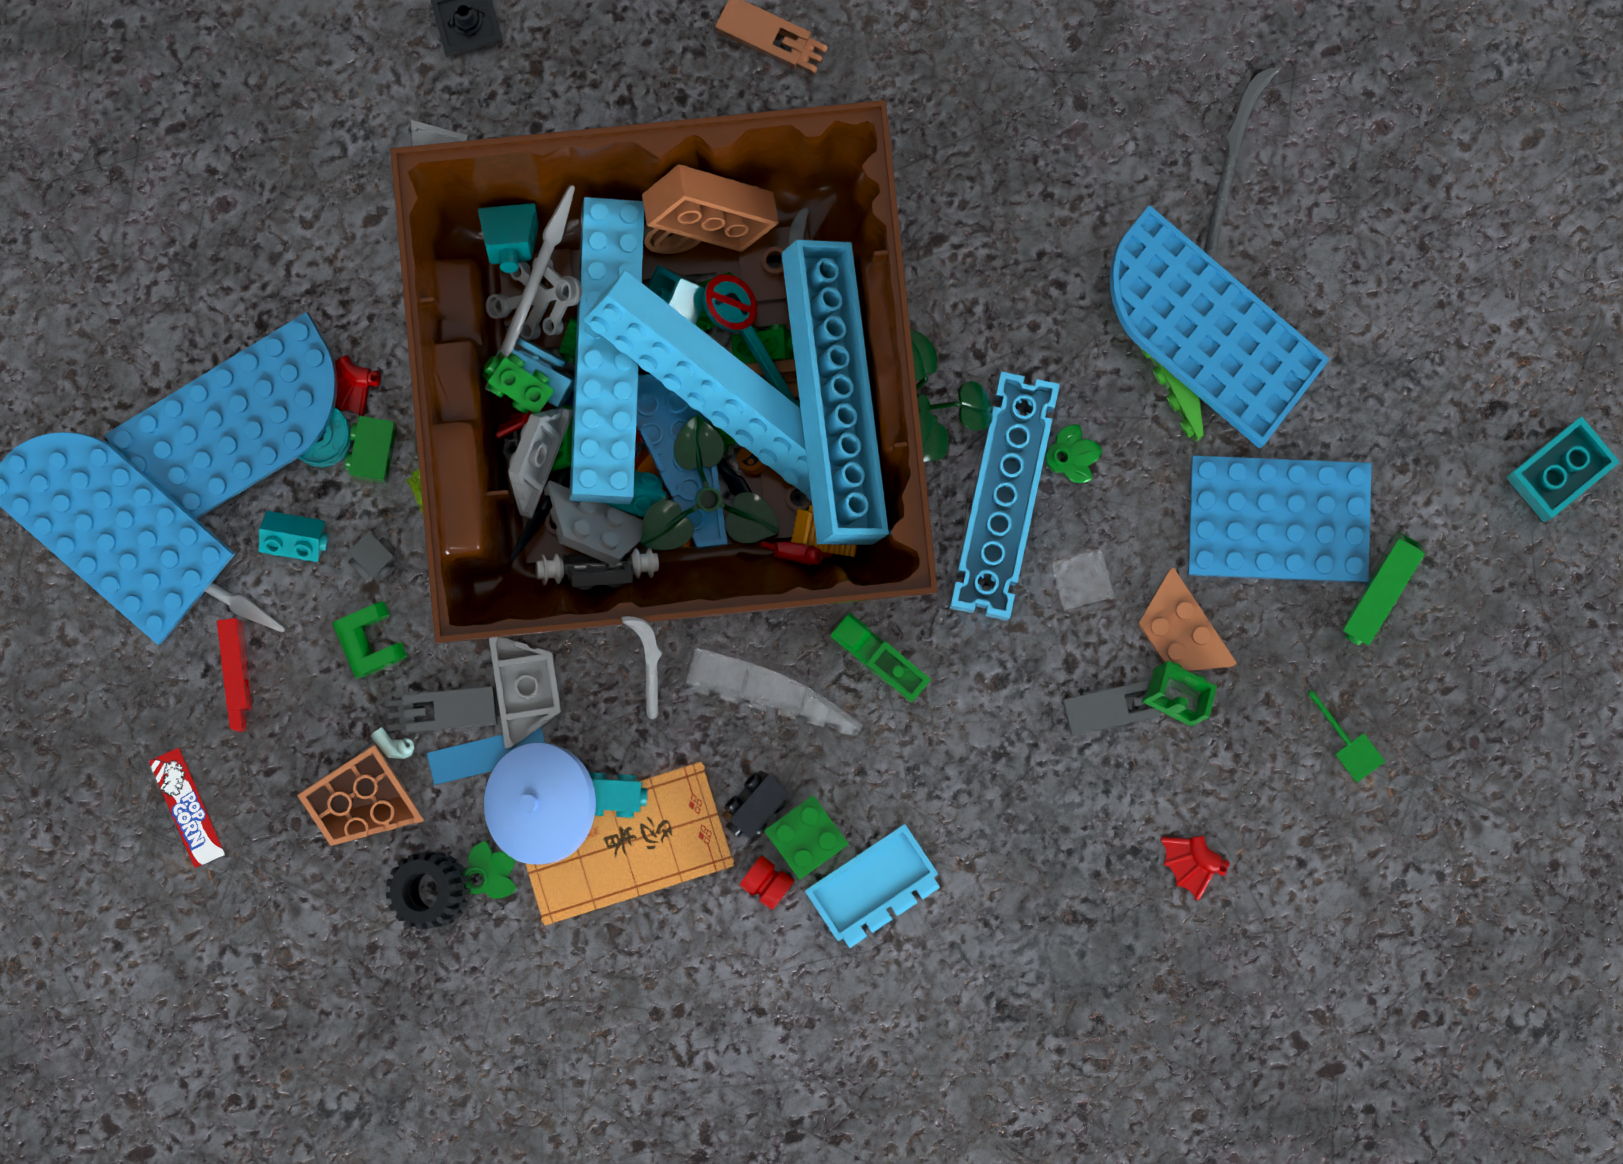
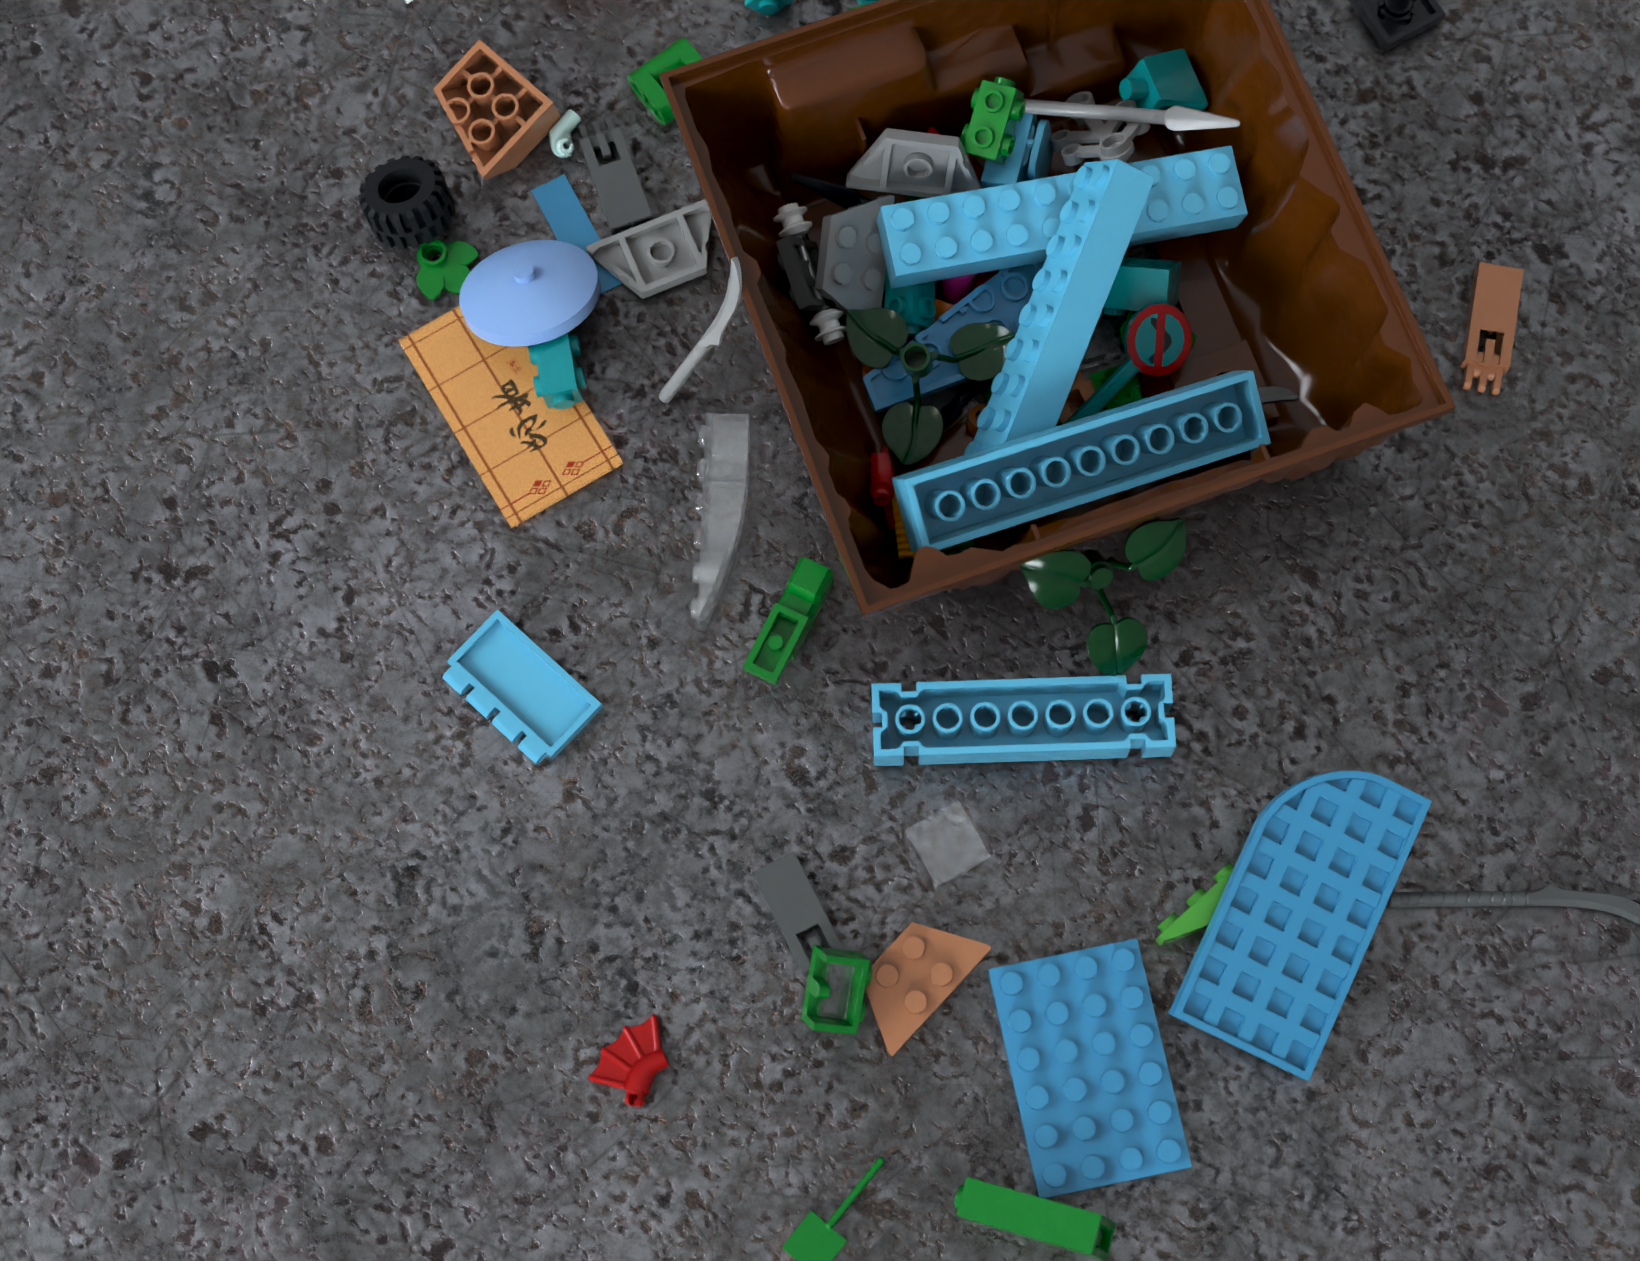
camera: 85 degrees right, 10 degrees down
nougat brick [642,164,779,254] -> none
black brick [721,770,790,839] -> none
red wheel [738,855,795,911] -> none
green brick [764,795,849,880] -> none
green plate [1045,424,1102,483] -> none

